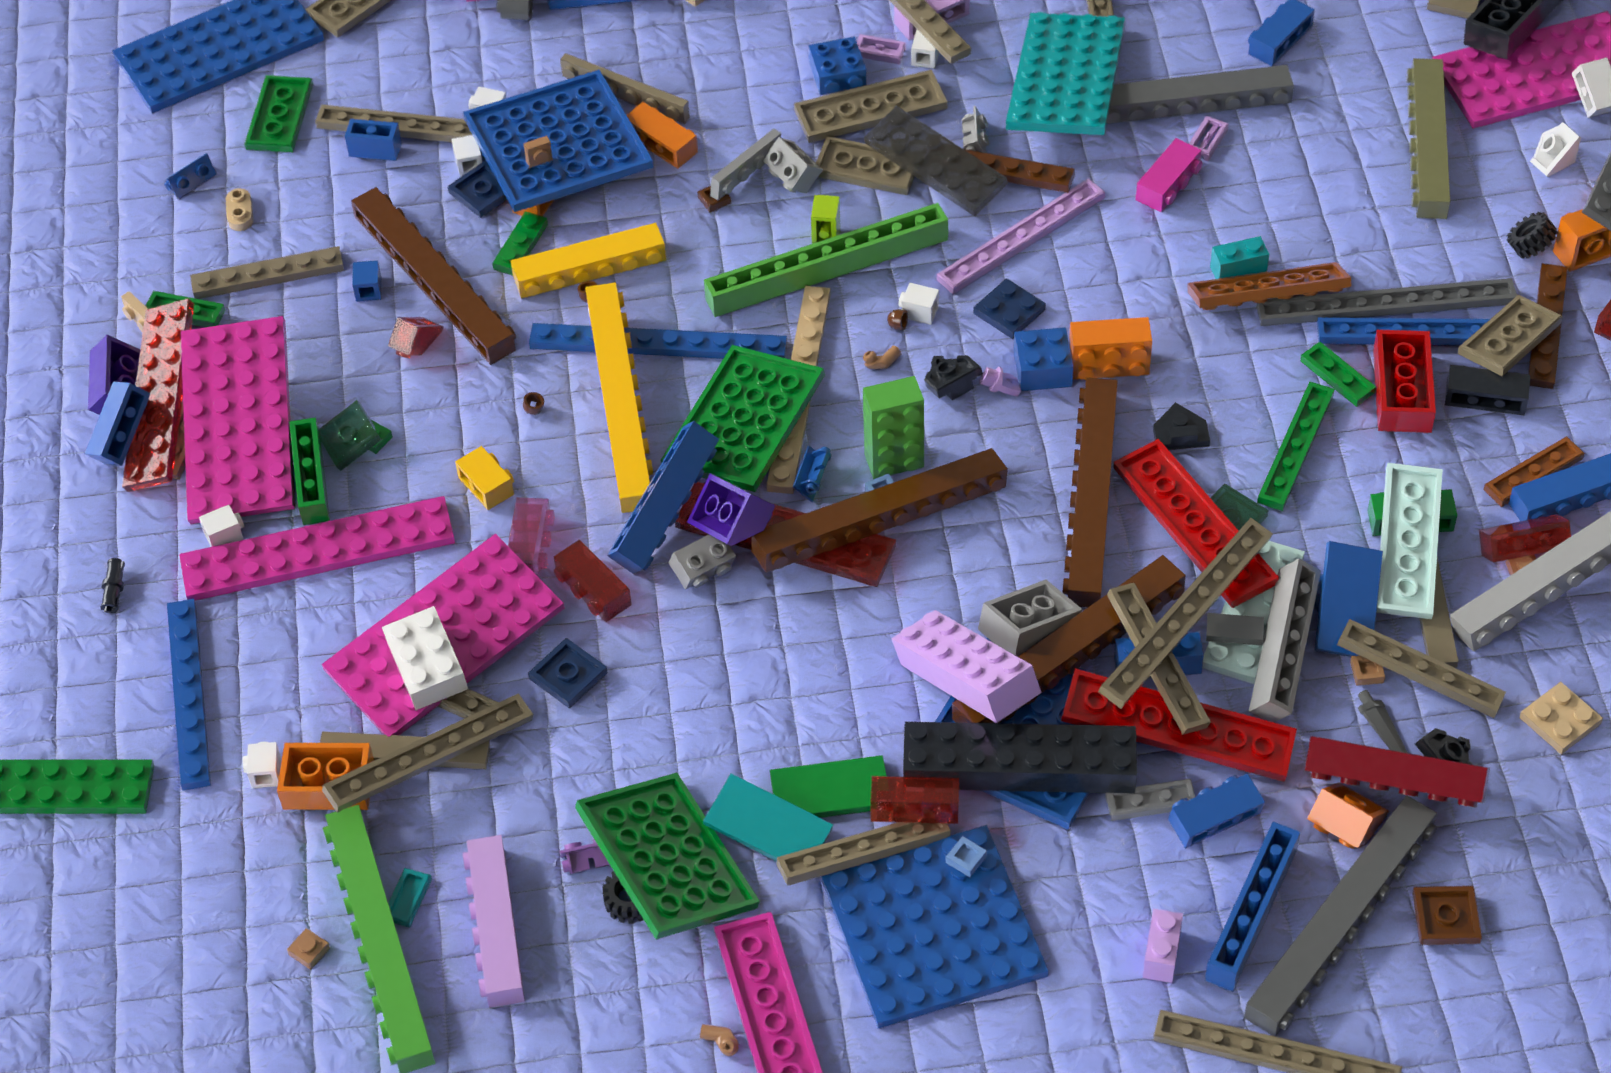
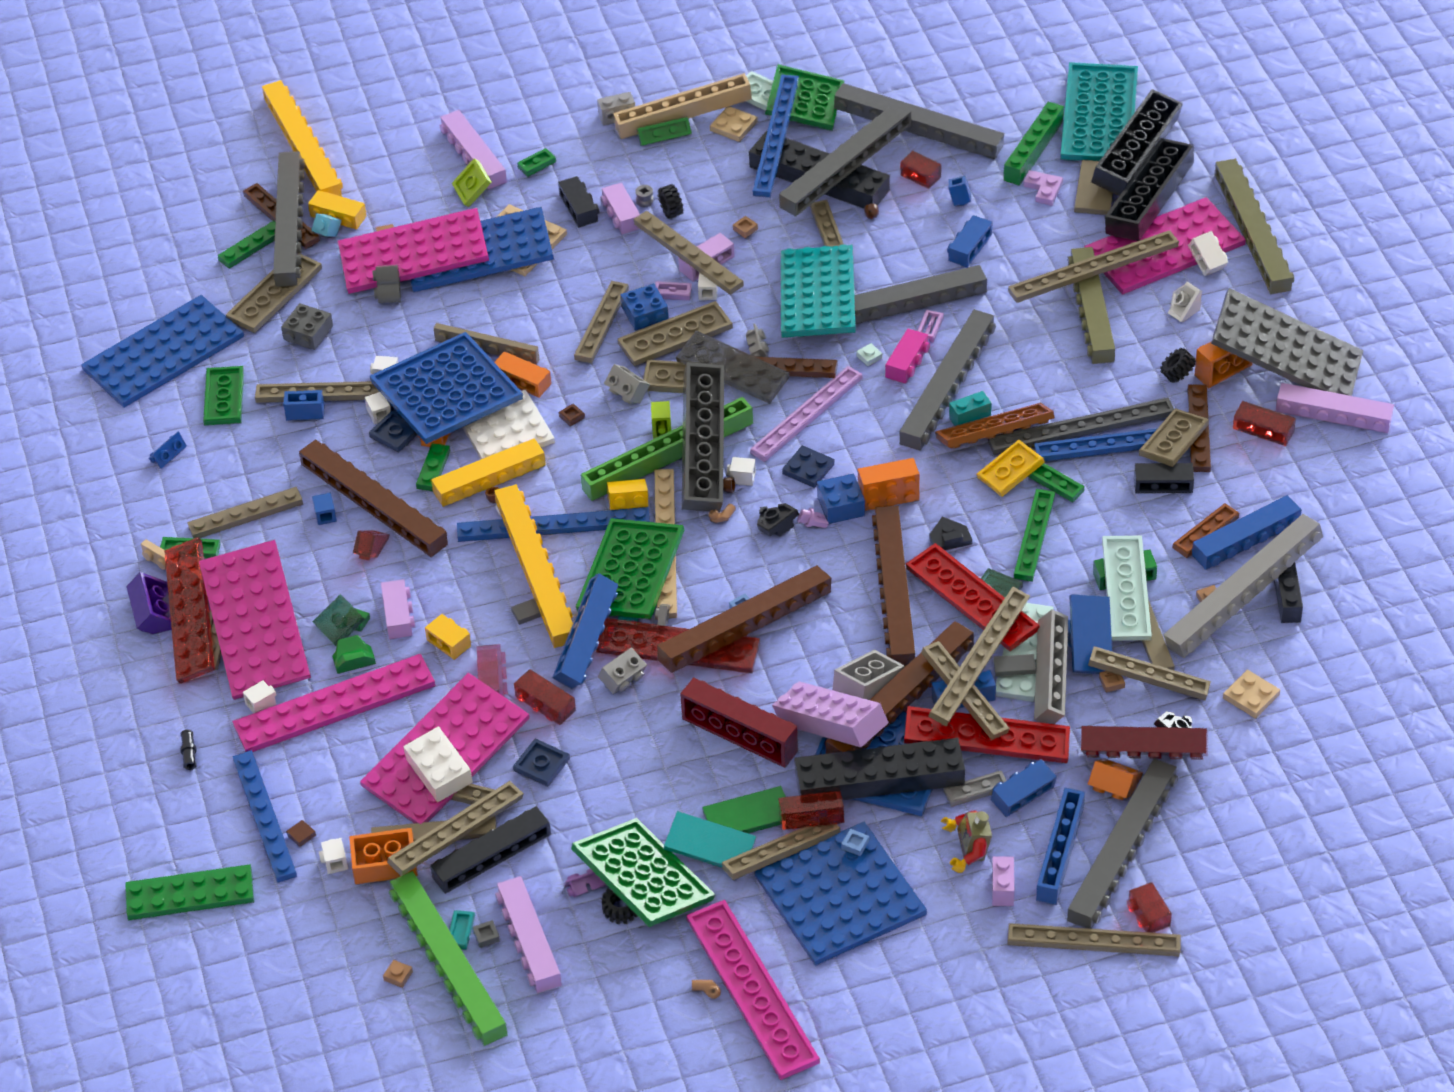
camera: 10 degrees left, 5 degrees down
blue brick [85,382,151,466] -> none
tan plate [226,188,253,231] -> none
green brick [289,417,330,526] -> none
reddish brown hinge [523,392,544,415] -> none
medium nougat plate [524,136,553,168] -> none
dark purple slope [687,474,776,546] -> none
light grey plate [710,128,781,200] -> none
blue hinge [793,446,832,502] -> none
bright green brick [863,376,924,479] -> none
dark grey bar [1358,690,1407,753] -> none
red brick [1373,330,1436,433] -> none
reddish brown plate [1412,886,1482,945] -> none
clear red brick [1479,514,1571,563] -> none
none -> dark grey brick [281,303,333,350]
none -> reddish brown tile [286,820,316,847]
none -> green slope [332,635,376,674]
none -> lavender brick [381,579,415,639]
none -> black brick [430,806,551,894]
none -> white plate [462,390,555,459]
none -> dark grey plate [473,920,500,948]
none -> dark grey tile [511,598,541,625]
none -> dark tan plate [574,281,629,363]
none -> yellow brick [607,479,648,510]
none -> flat silver plate [655,604,670,626]
none -> dark red brick [680,677,798,768]
none -> dark grey brick [681,362,724,512]
none -> light aqua plate [856,343,882,366]
none -> dark grey brick [900,309,996,451]
none -> torso [941,810,992,873]
none -> yellow tile [976,440,1045,497]
none -> dark tan plate [1008,230,1179,303]
none -> clear red brick [1127,882,1172,933]

